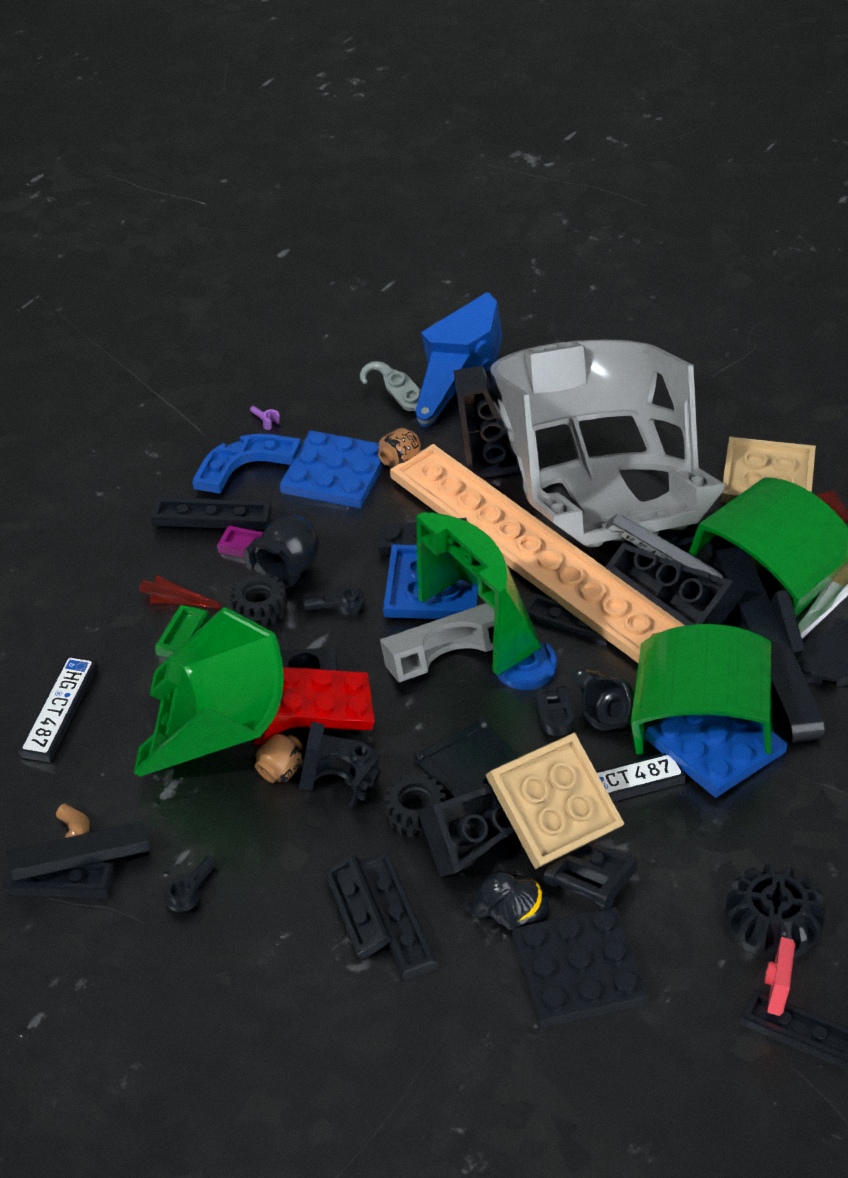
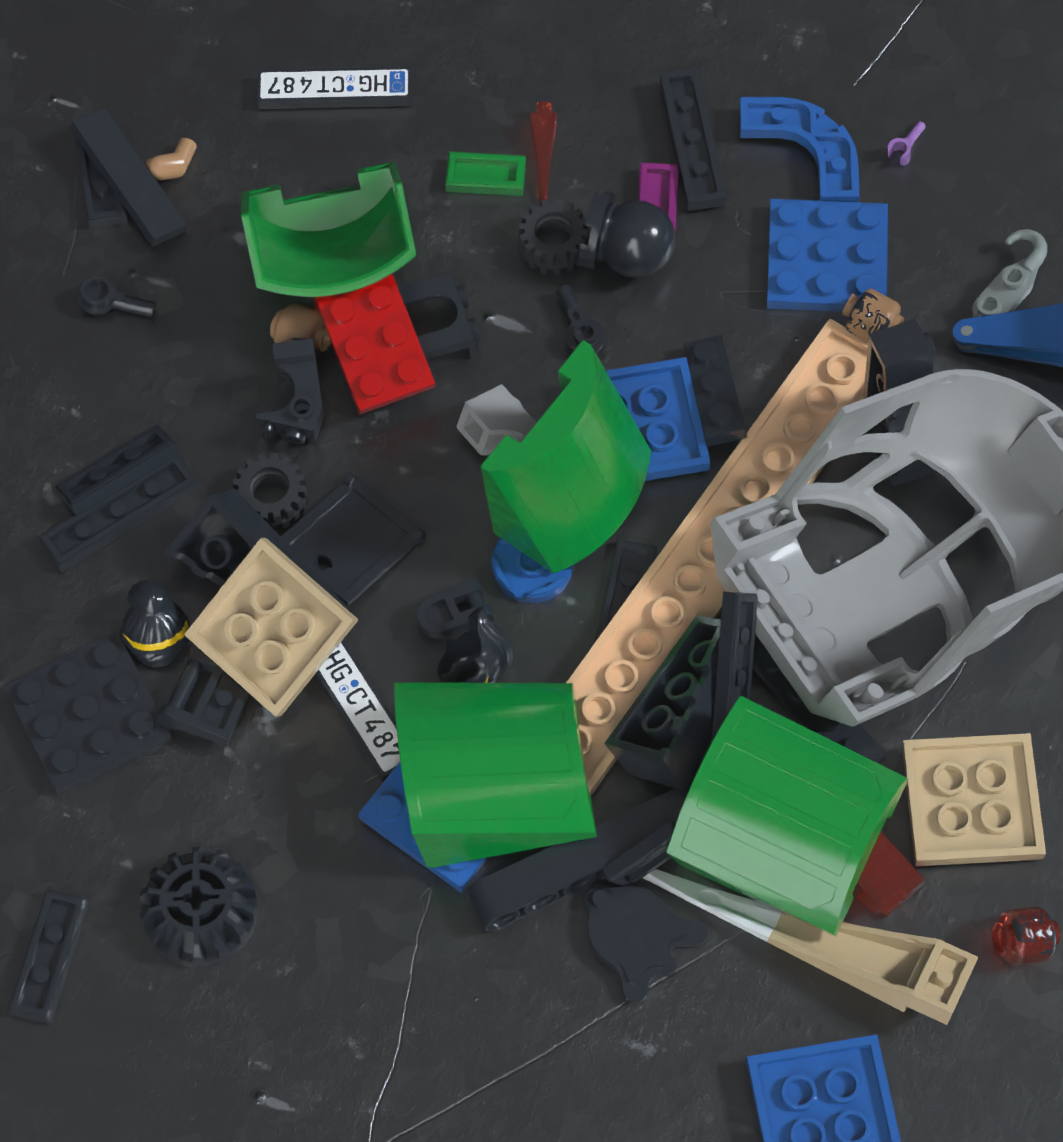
camera: 75 degrees right, 20 degrees up
coral plate [764,937,795,1016] -> none

